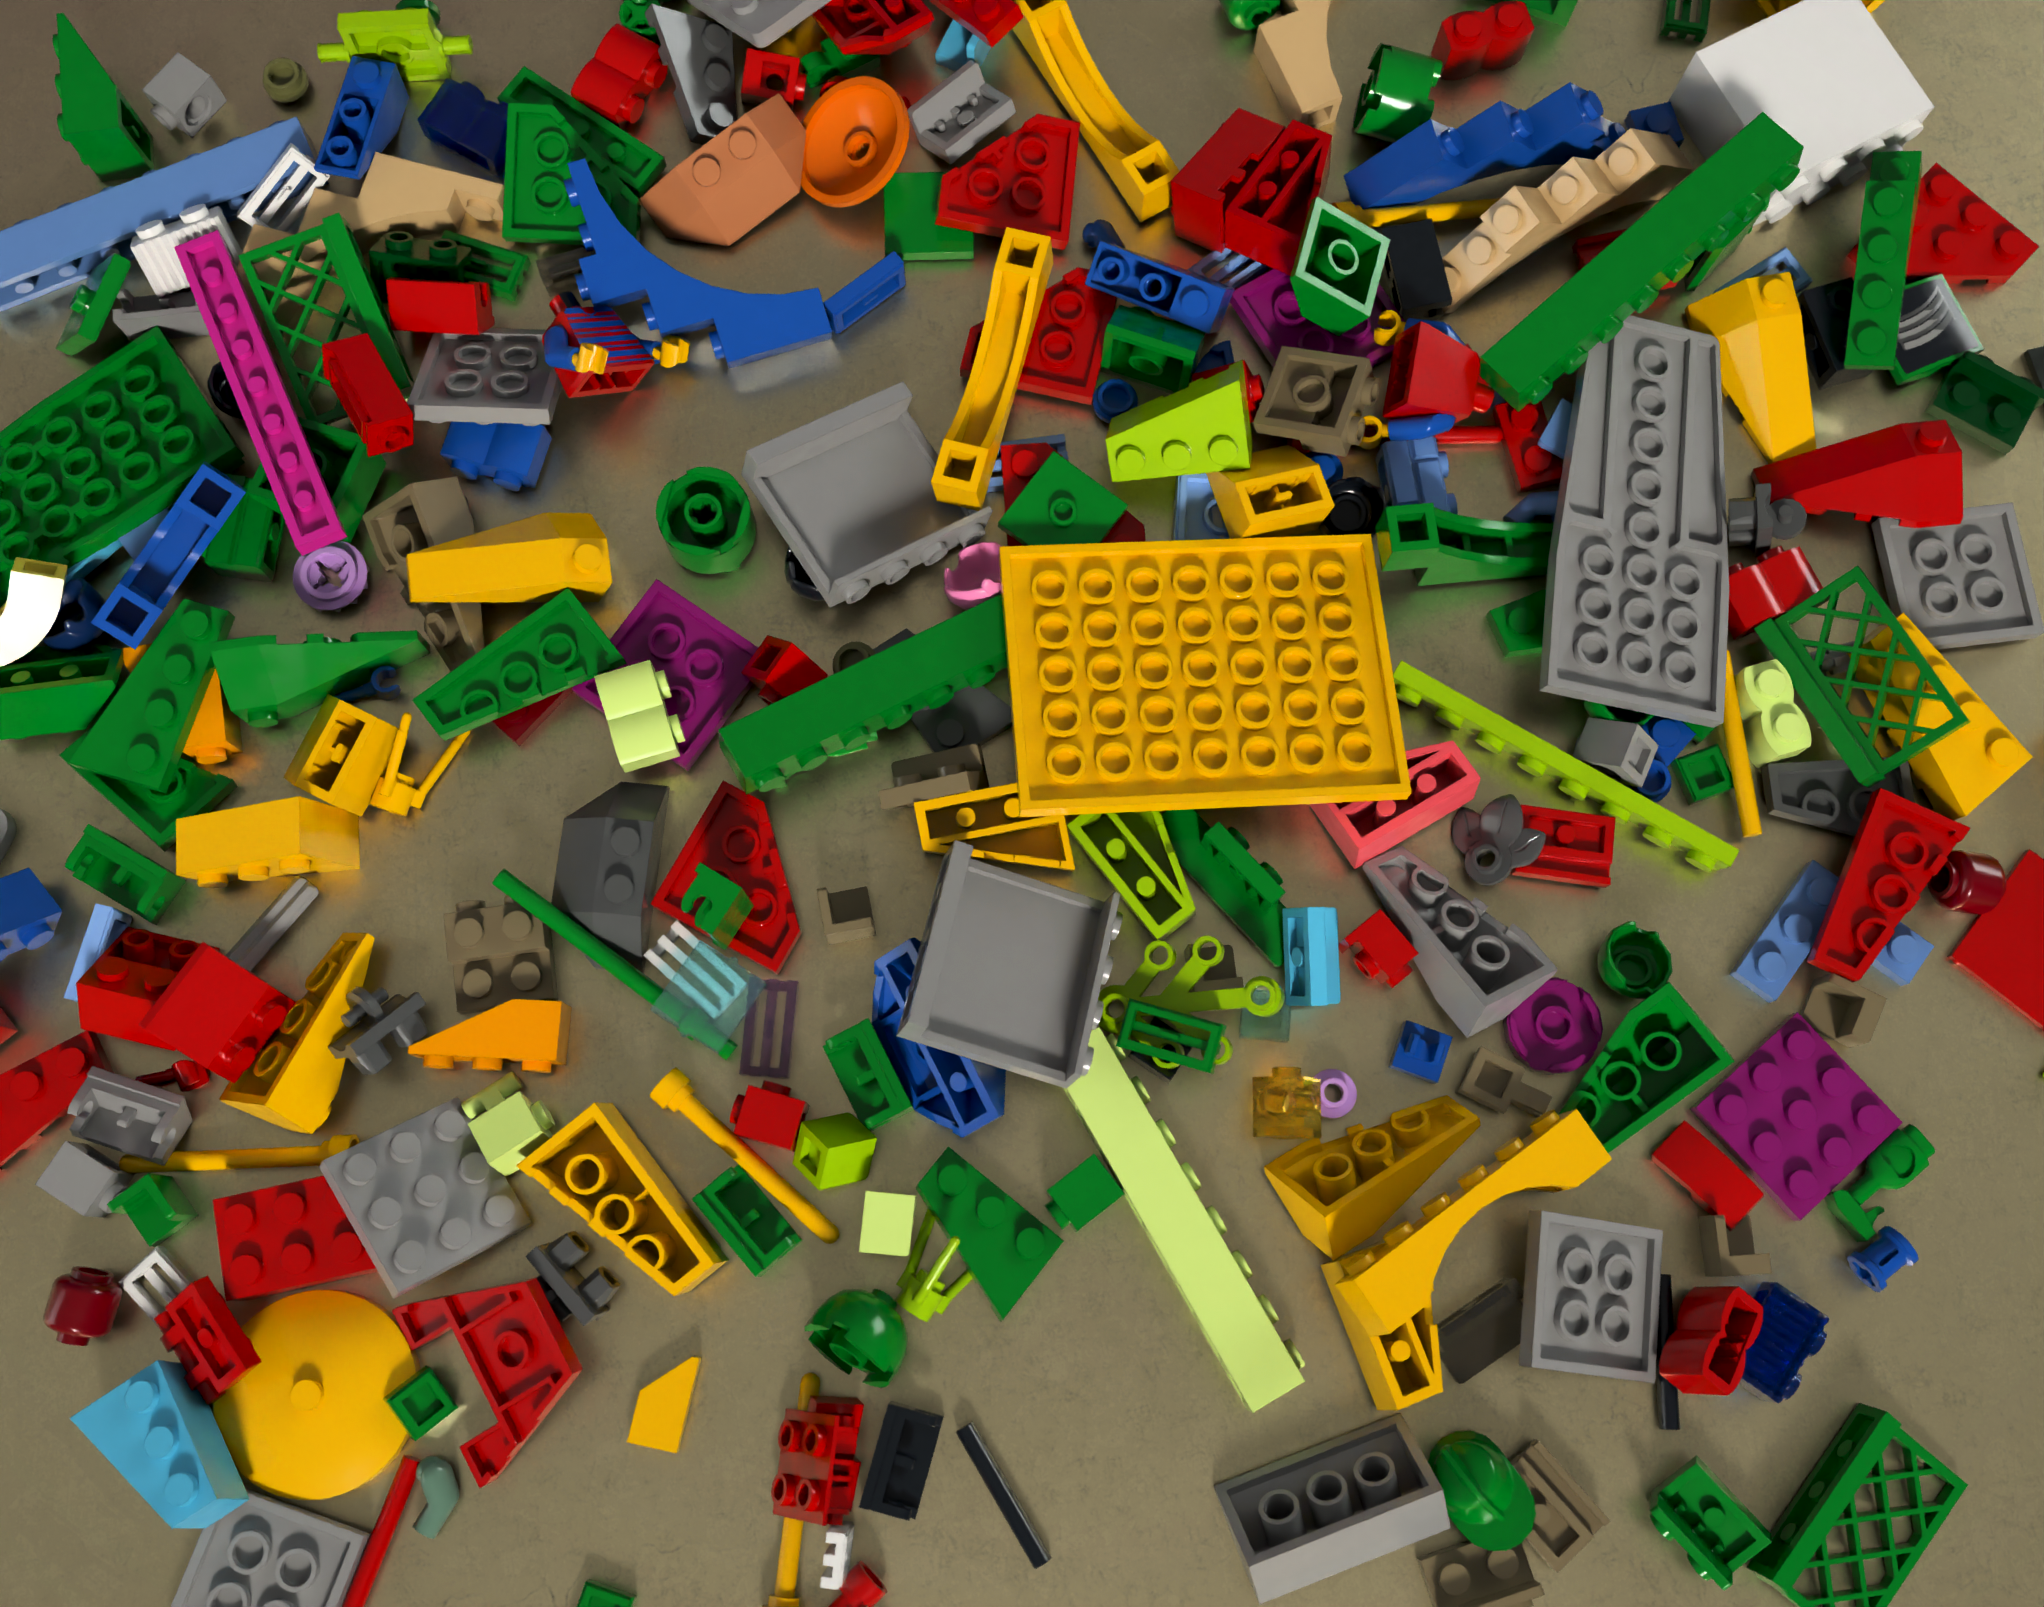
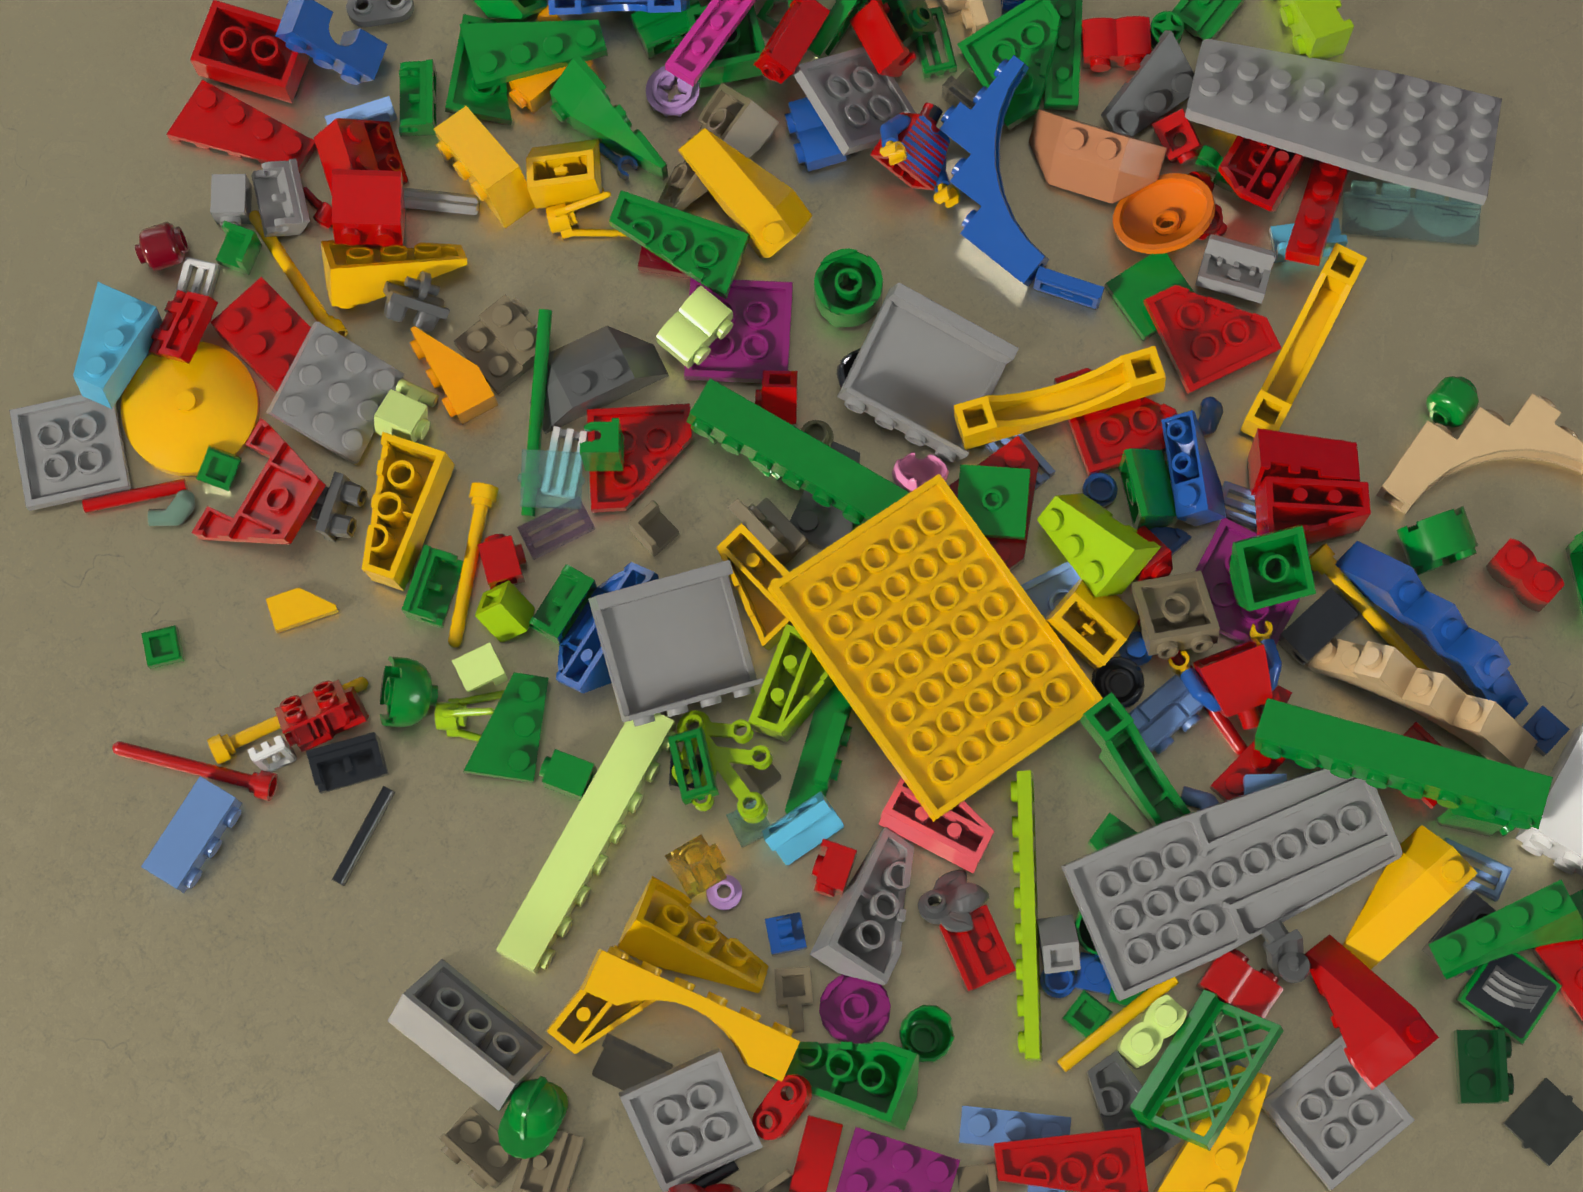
camera: 65 degrees right, 0 degrees up
none -> red plate [752,1074,812,1140]

